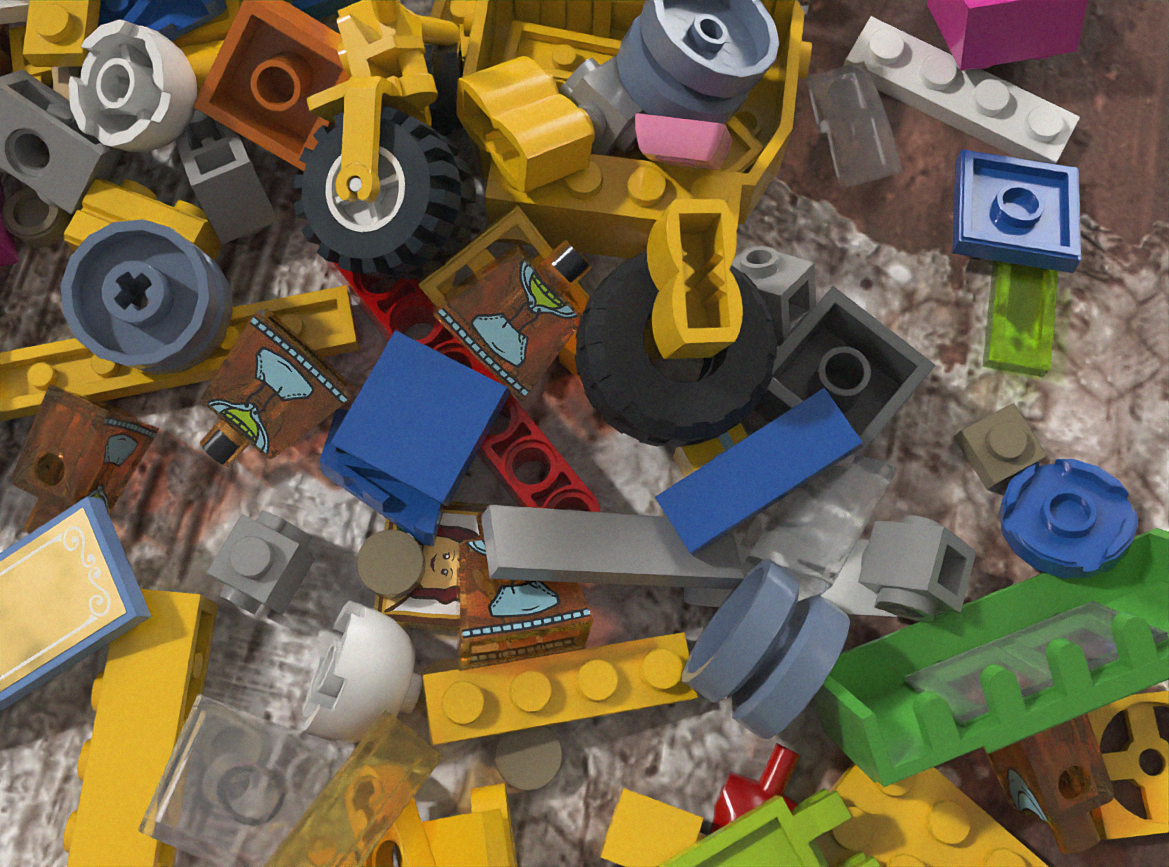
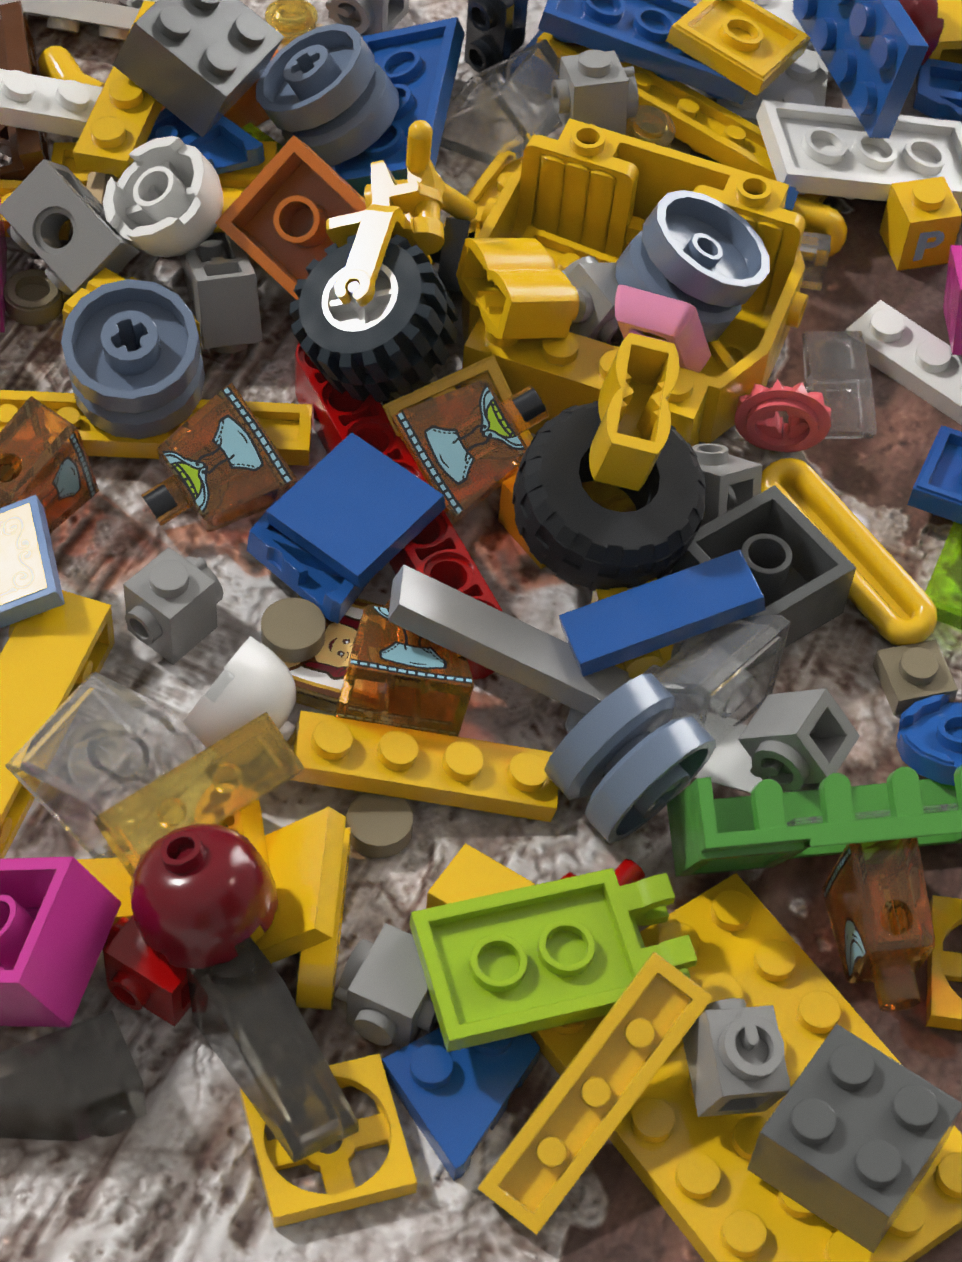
camera: 10 degrees right, 20 degrees down
none -> coral gear [734,379,831,452]
none -> yellow piece [761,458,937,646]

